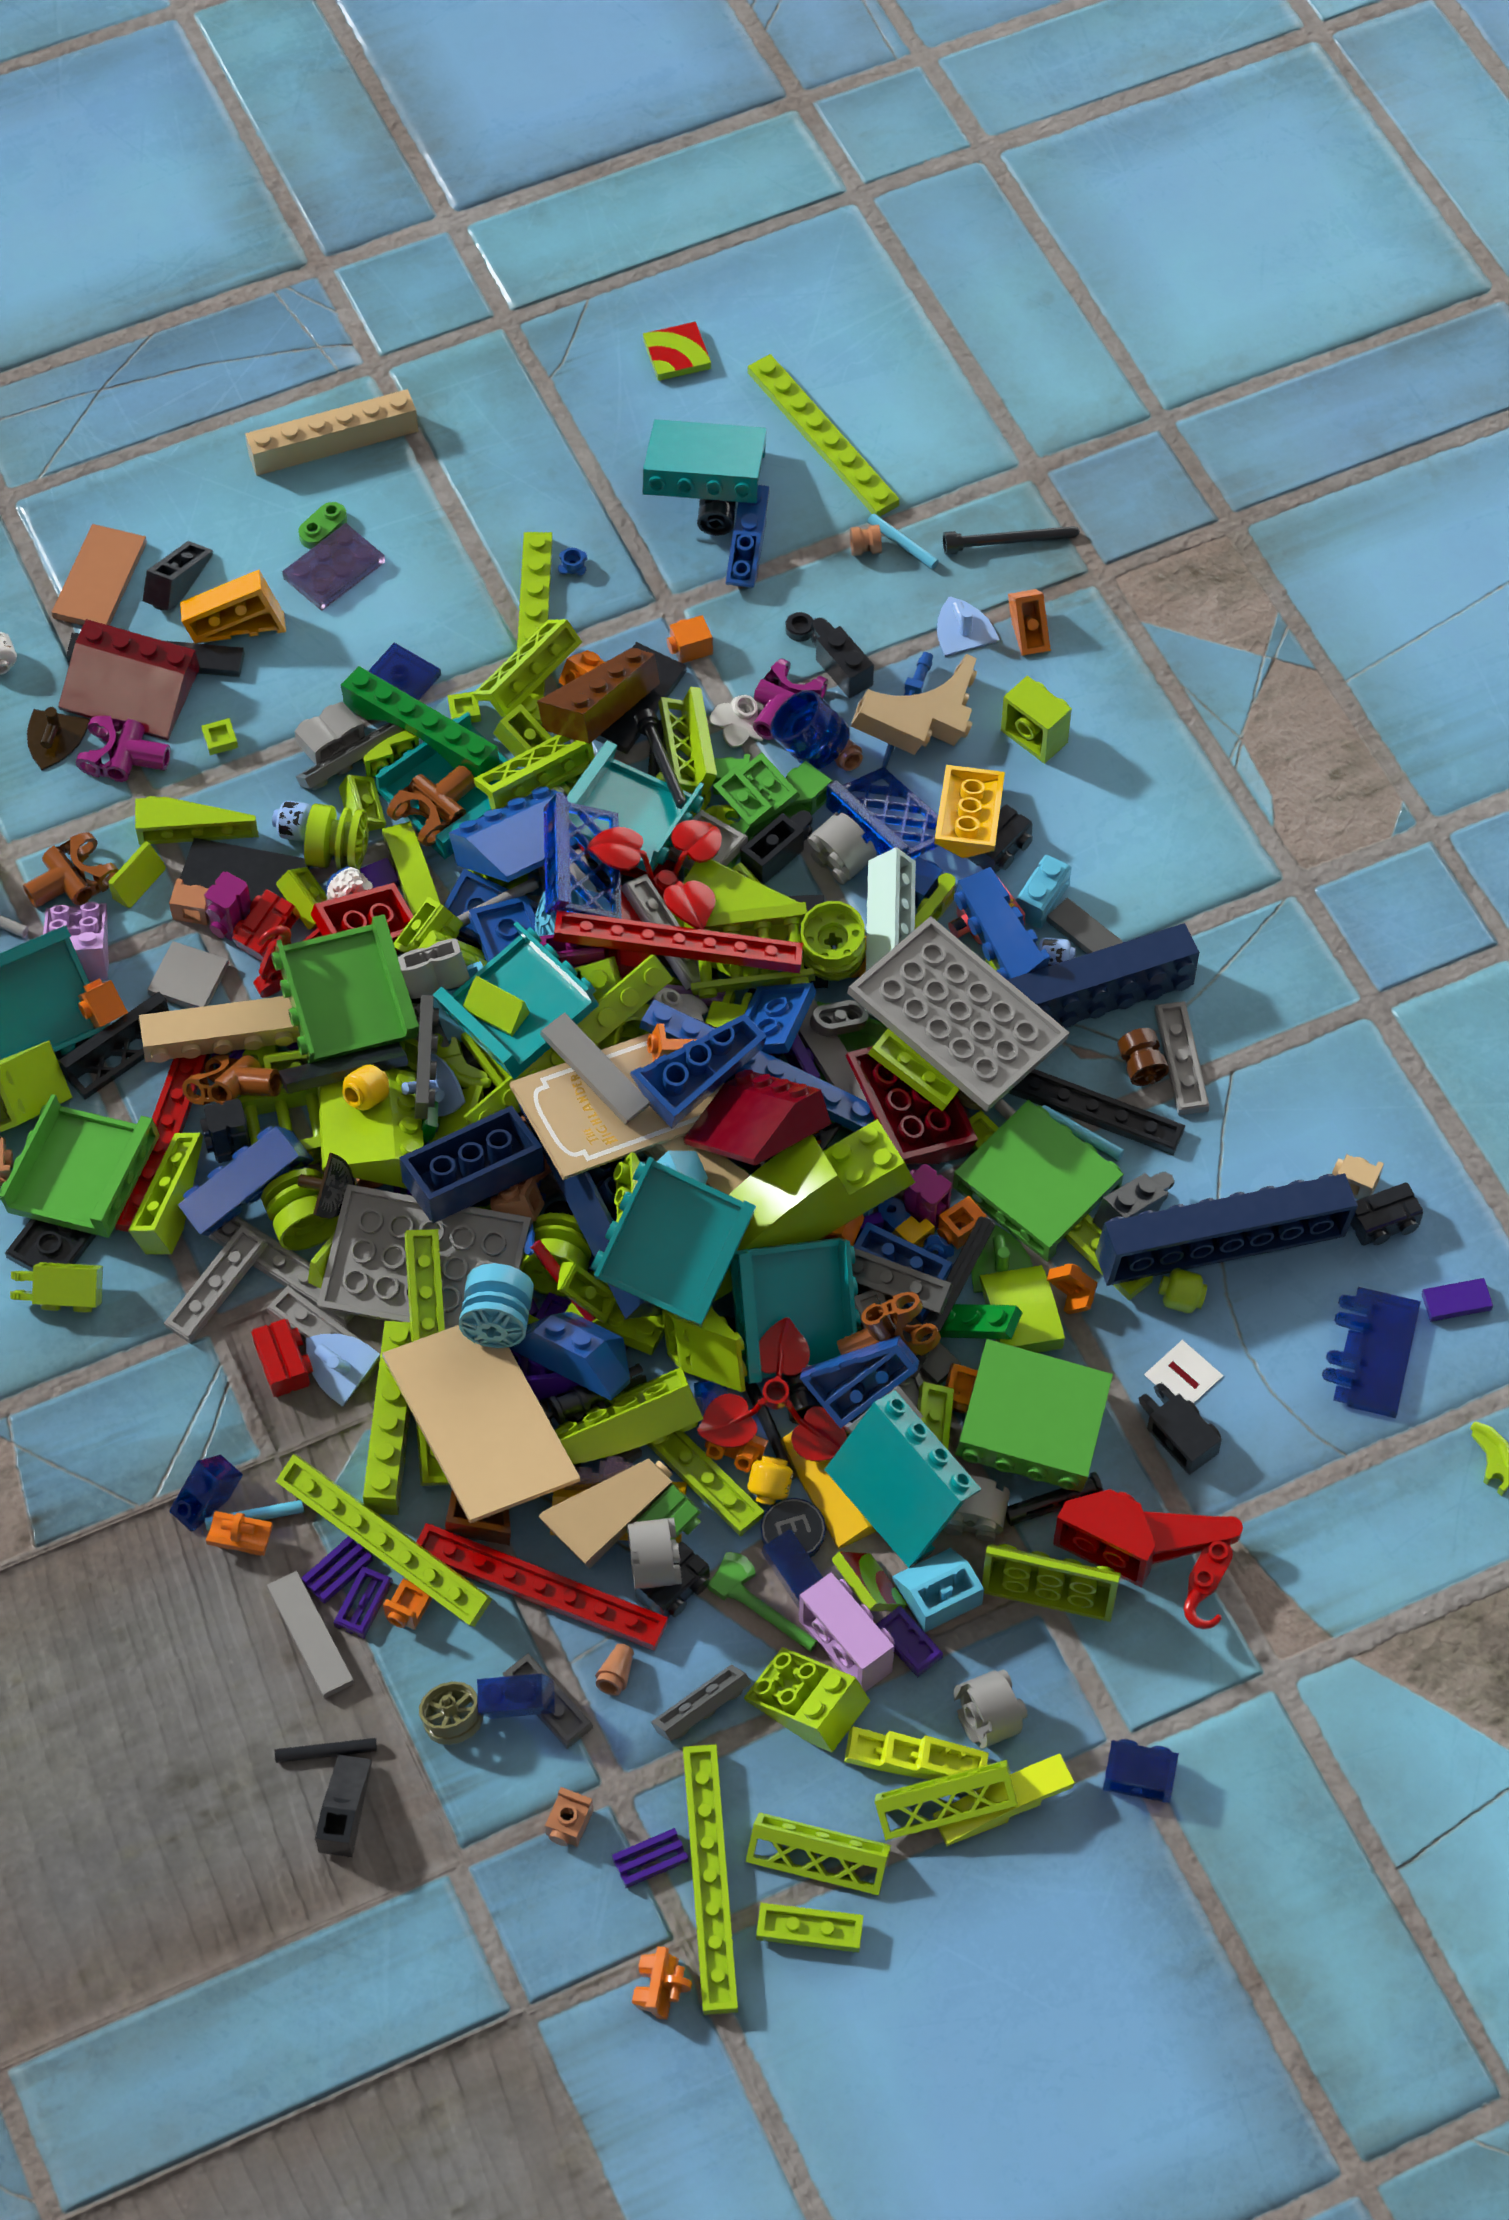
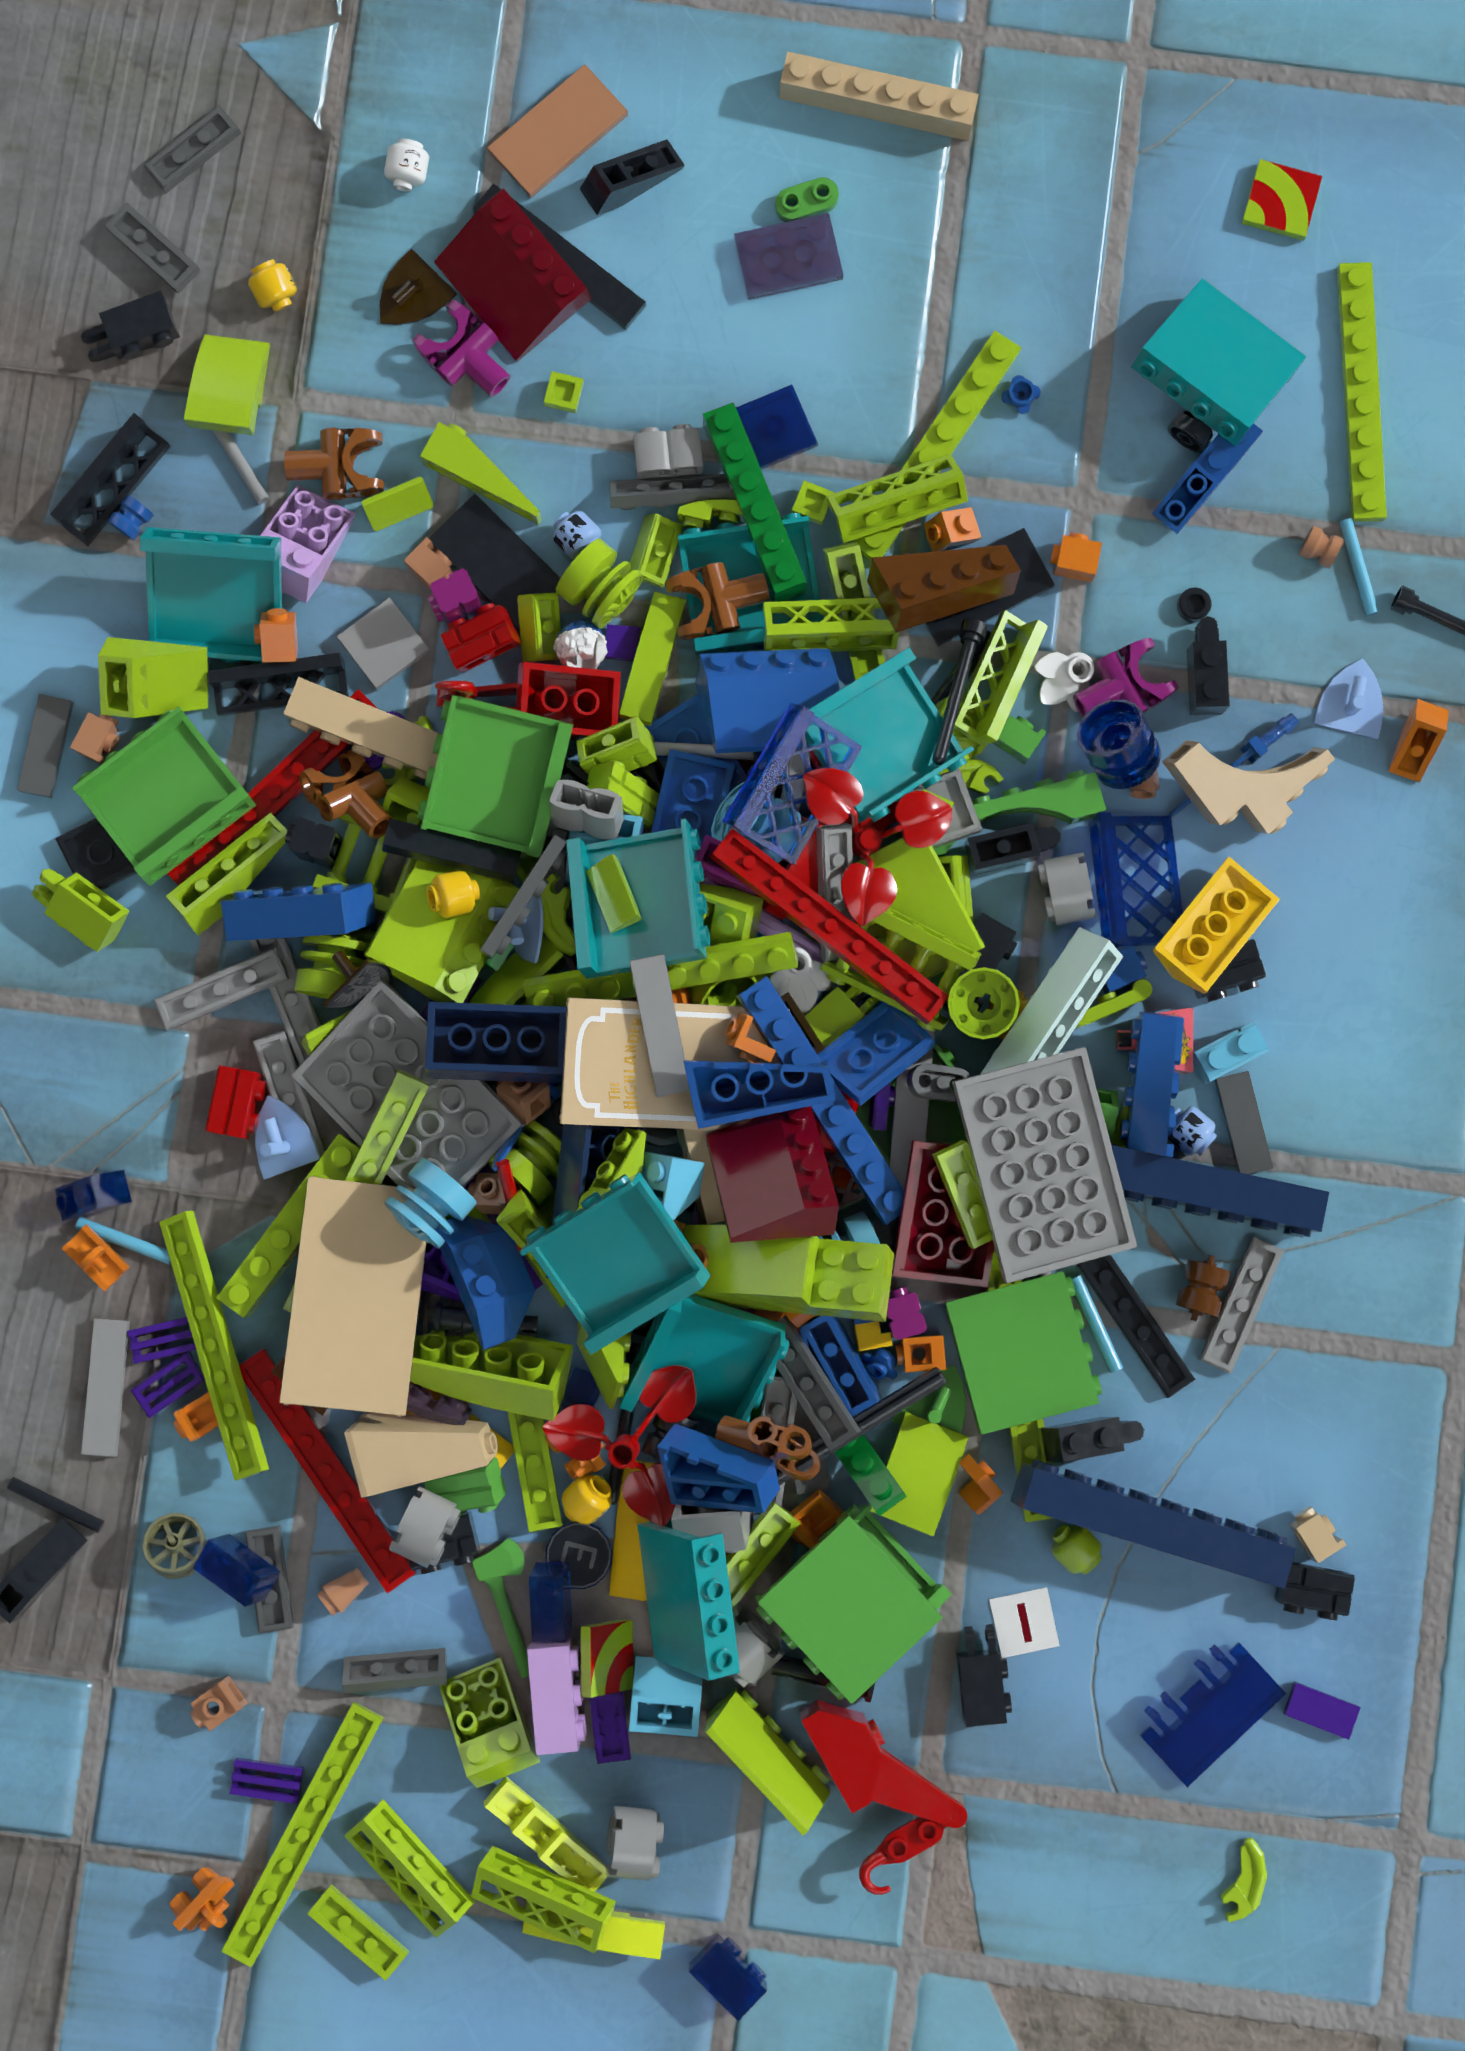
camera: 30 degrees right, 25 degrees up
light orange wedge [180,569,286,643] -> none
bright green slope [713,752,800,828] -> none
lime brick [1001,675,1072,764] -> none
none -> nougat brick [468,1173,524,1214]

